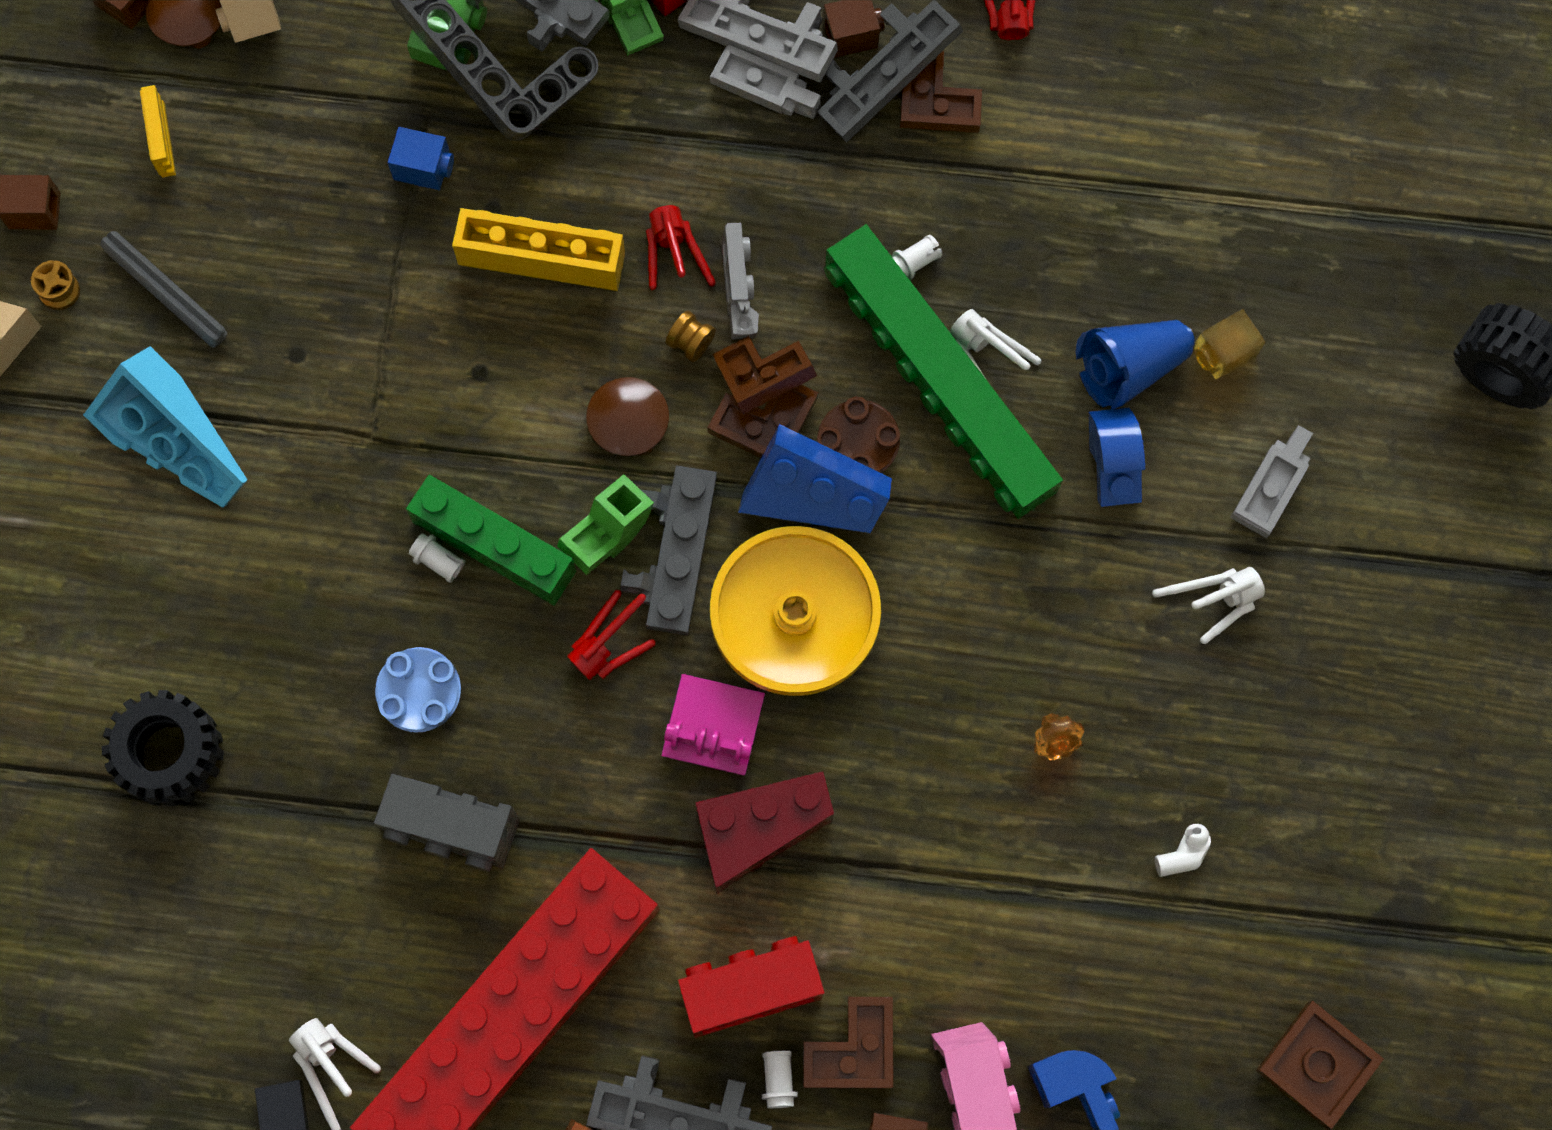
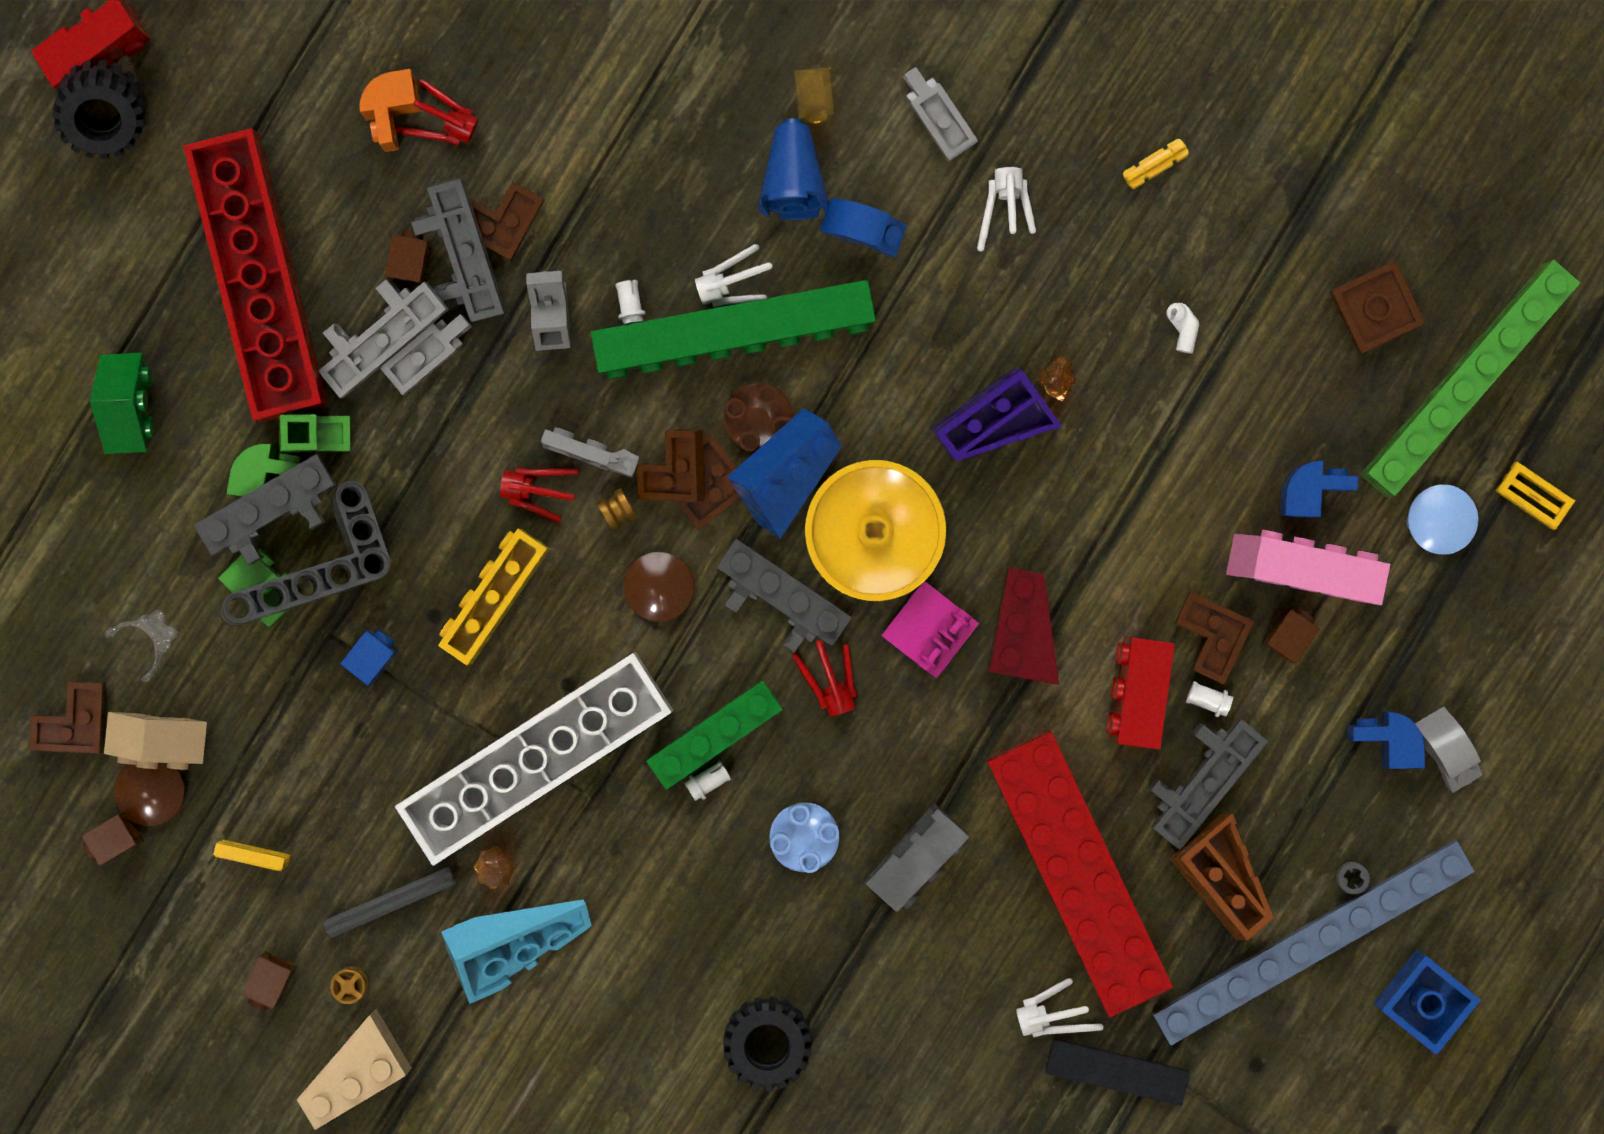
camera: 60 degrees left, 15 degrees up
bright green brick [557,474,654,575] -> none
none -> white brick [395,652,673,866]
none -> clear orange piece [473,846,516,891]
none -> light grey brick [526,271,571,351]
none -> dark purple wedge [930,367,1062,461]
none -> yellow axle [1123,139,1189,189]

